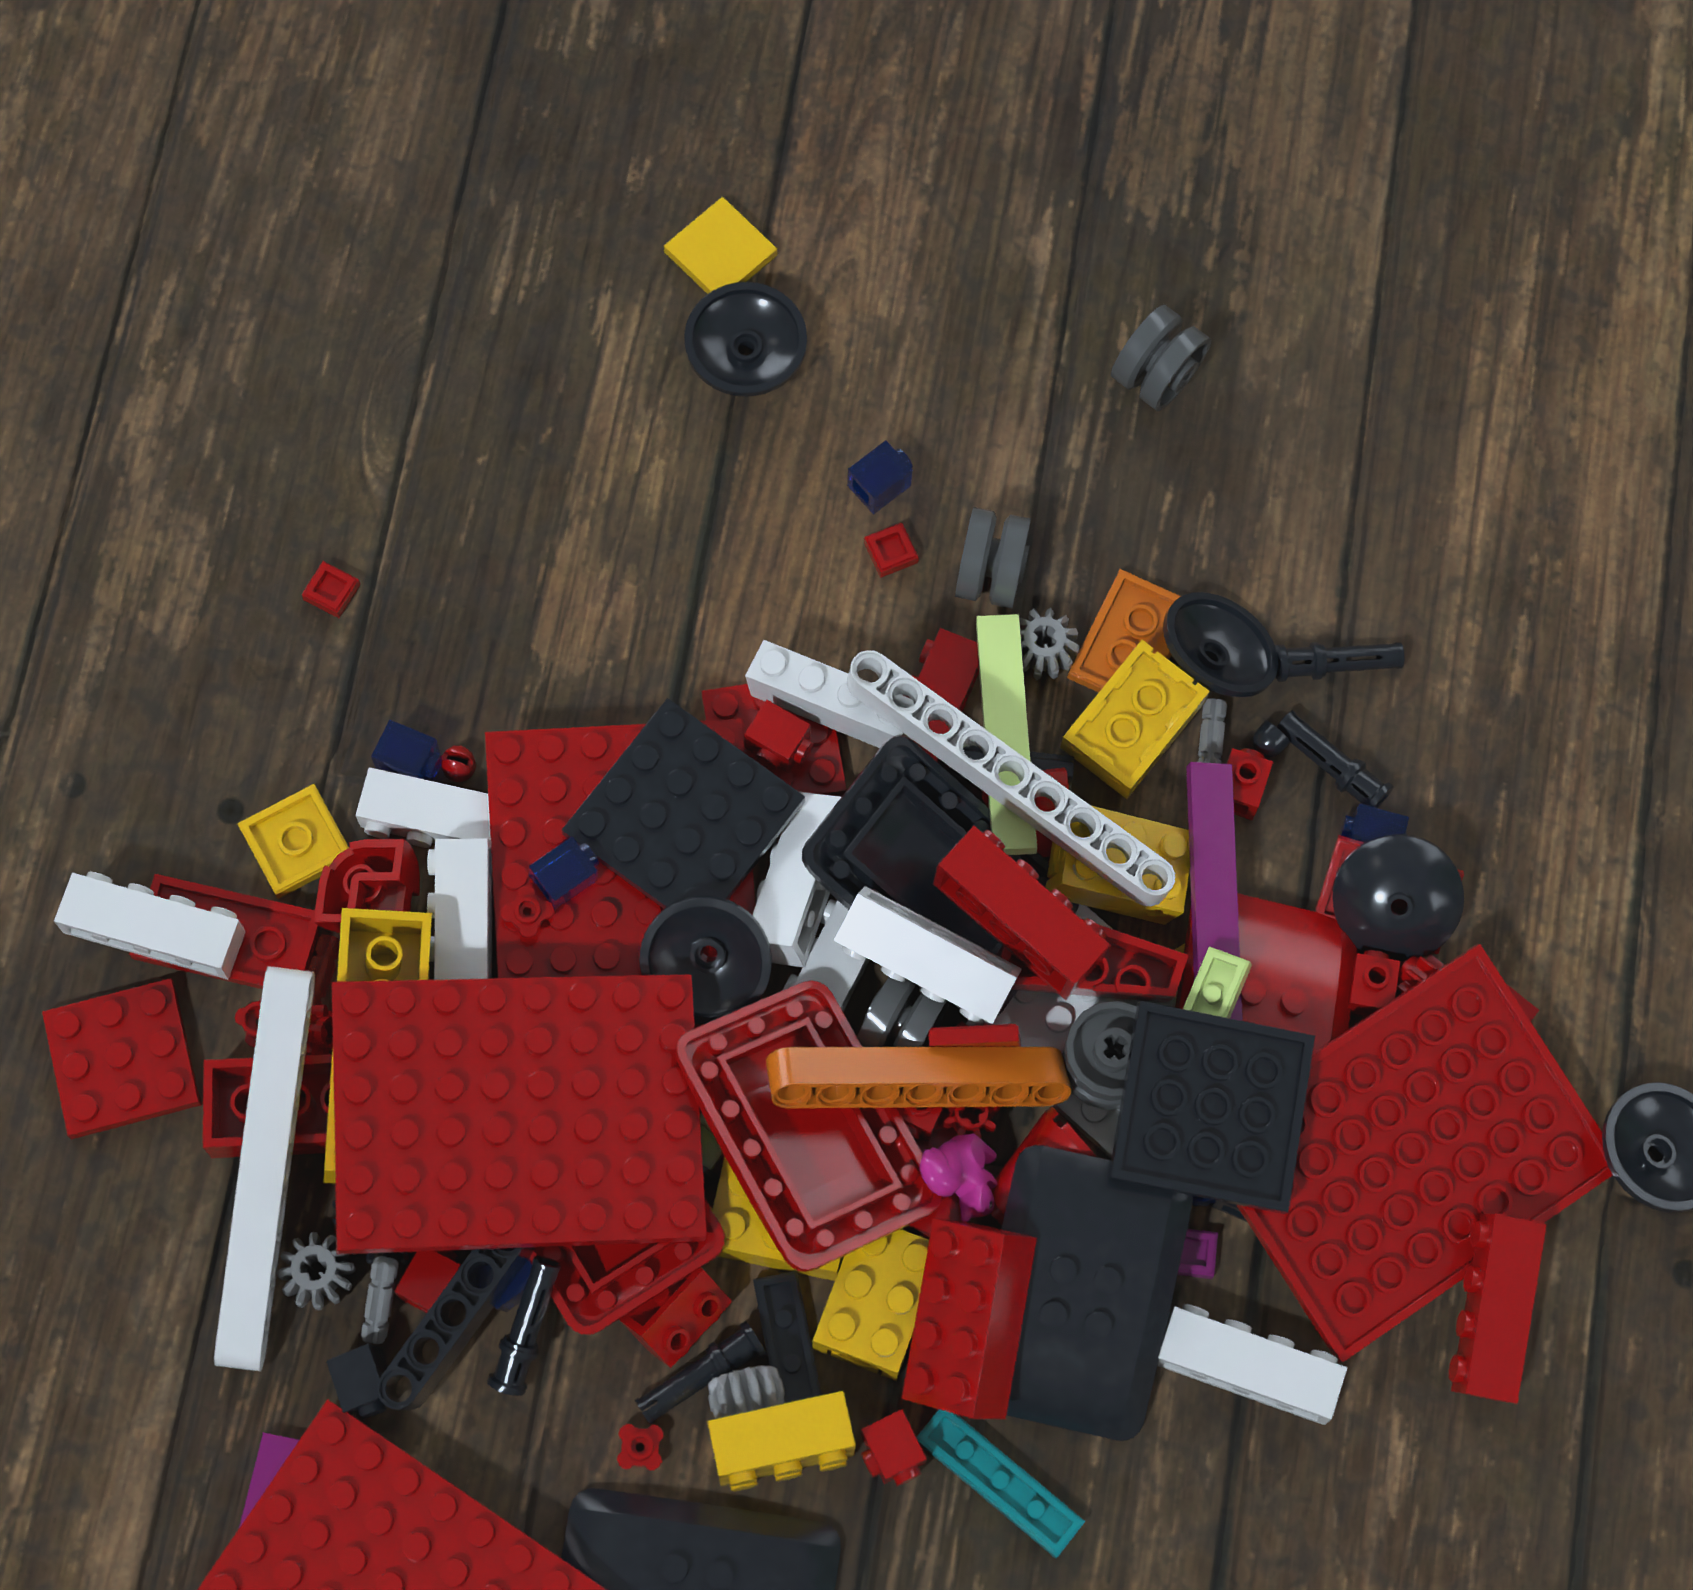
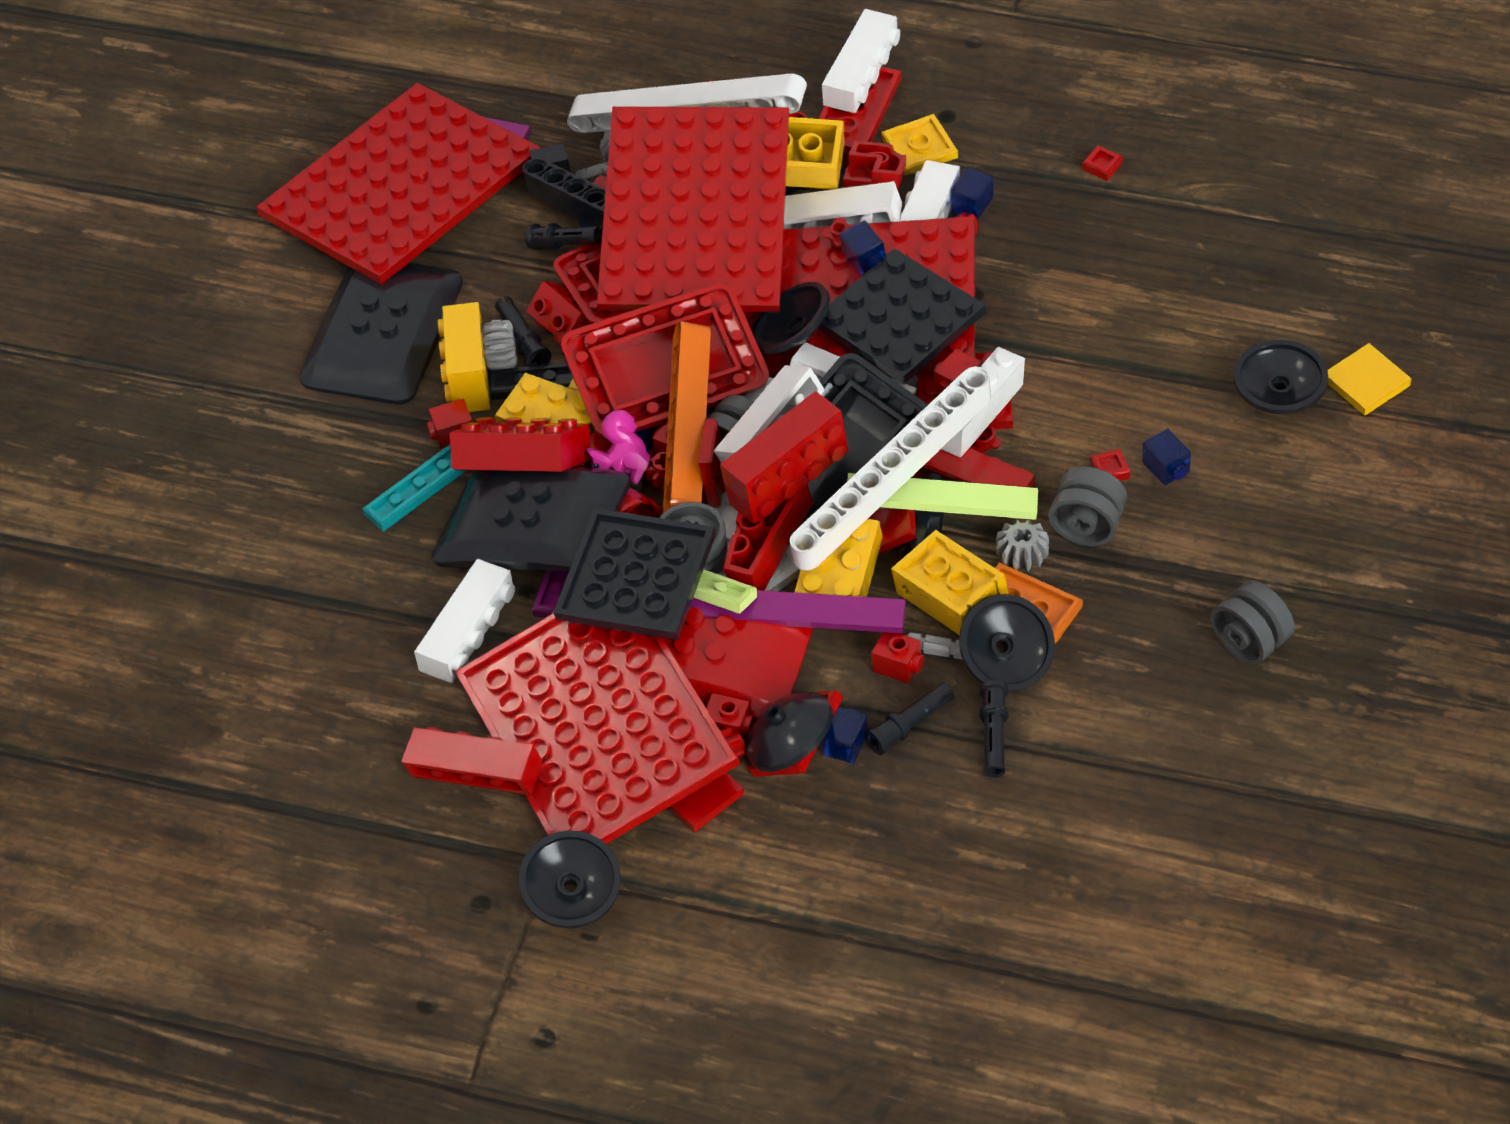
camera: 105 degrees right, 20 degrees down
red plate [42,978,201,1140] -> none
red plate [617,1424,664,1471] -> none
black hinge [1253,720,1290,757] -> none

